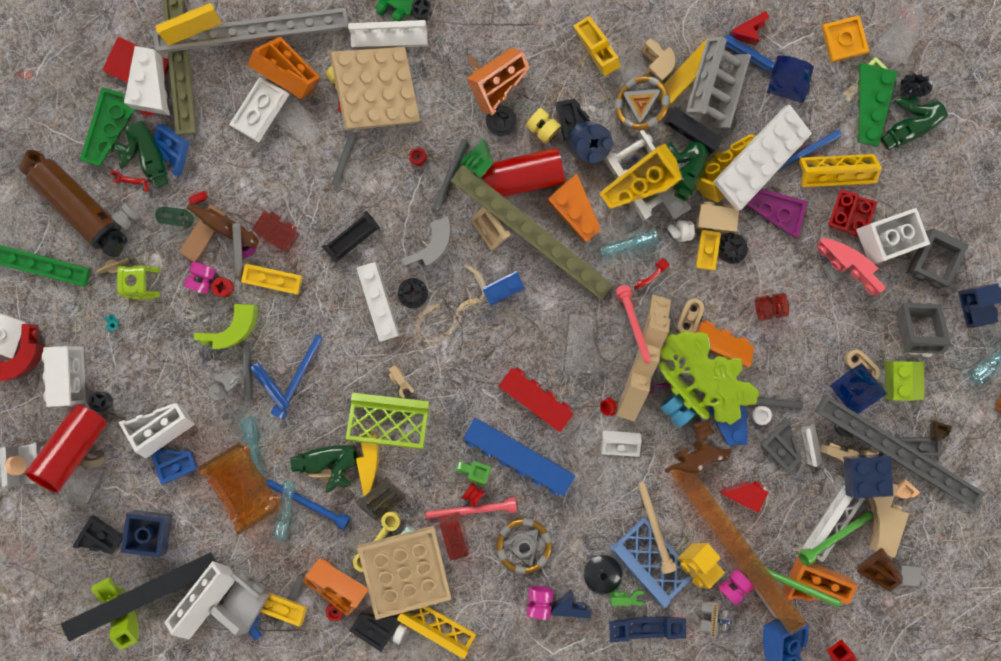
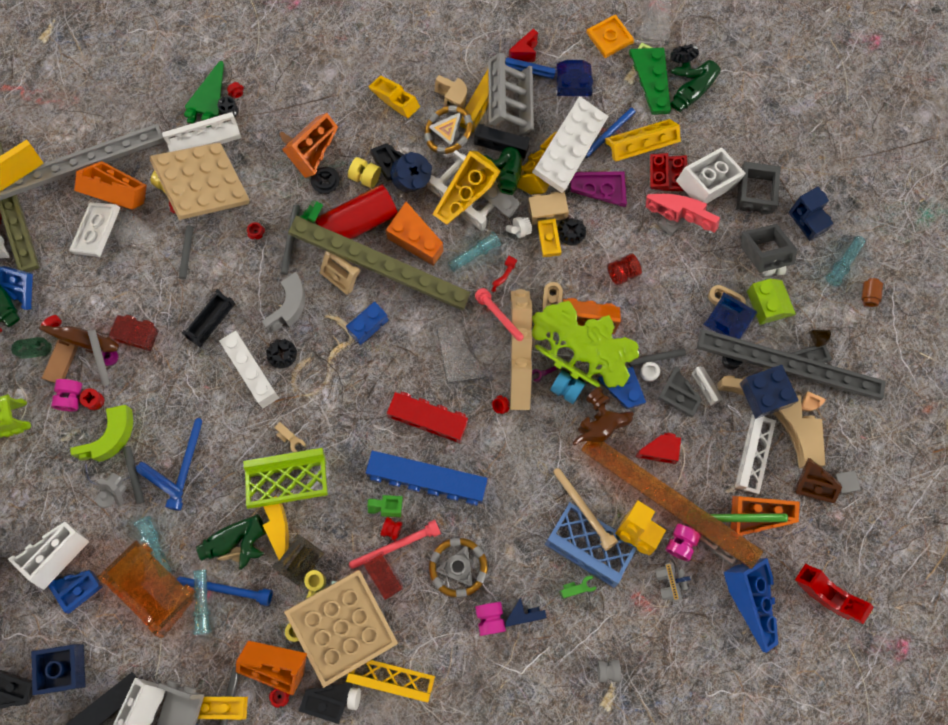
camera: 15 degrees left, 15 degrees down
yellow plate [241,264,303,295] -> none
black dish [584,555,622,594] -> none
white slope [601,431,642,457] -> none
dark blue slope [609,616,686,642] -> none
bright green piece [798,512,873,567] -> none

